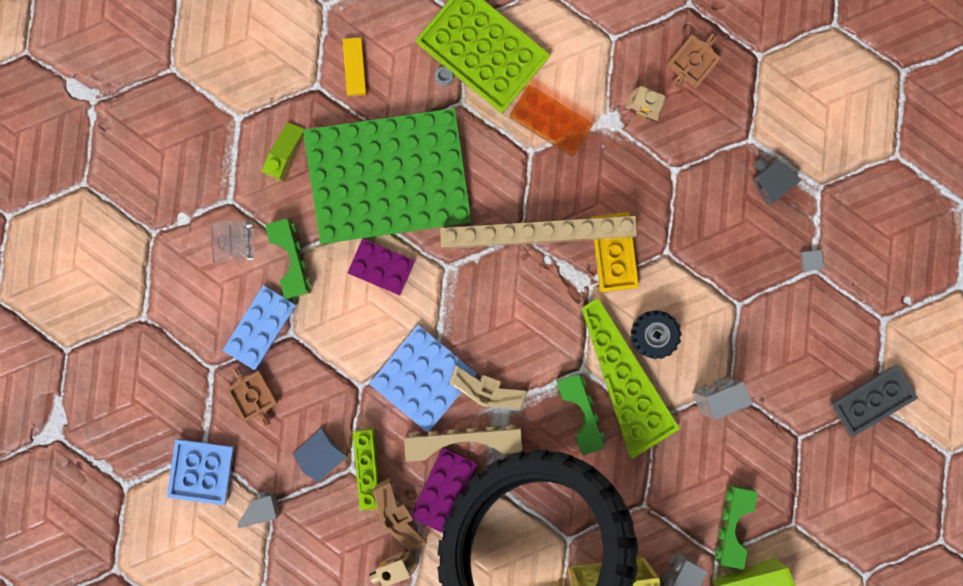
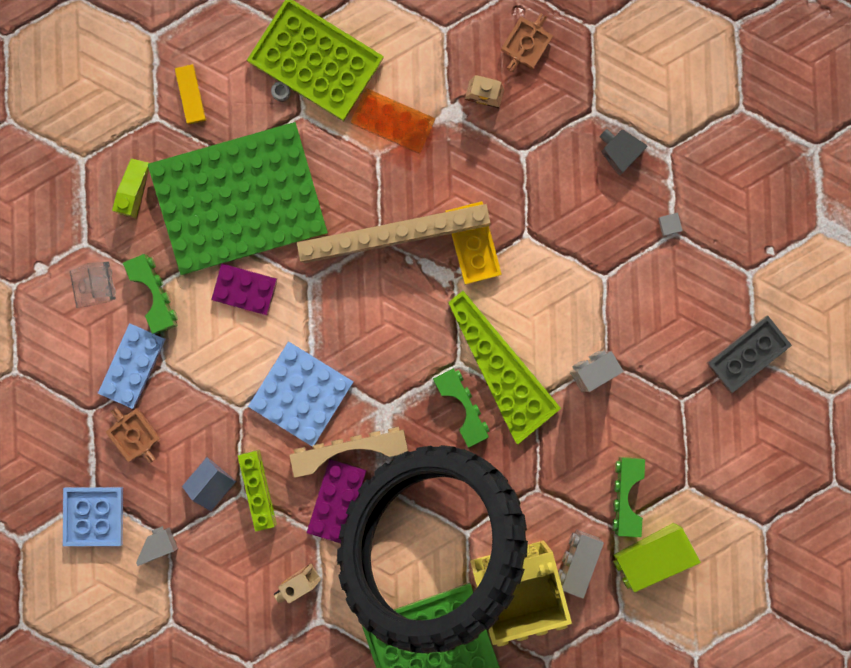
camera: 10 degrees left, 0 degrees up
medium nougat plate [372,478,427,551] -> none
tan plate [450,365,528,409] -> none
black wheel [631,311,682,359] -> none

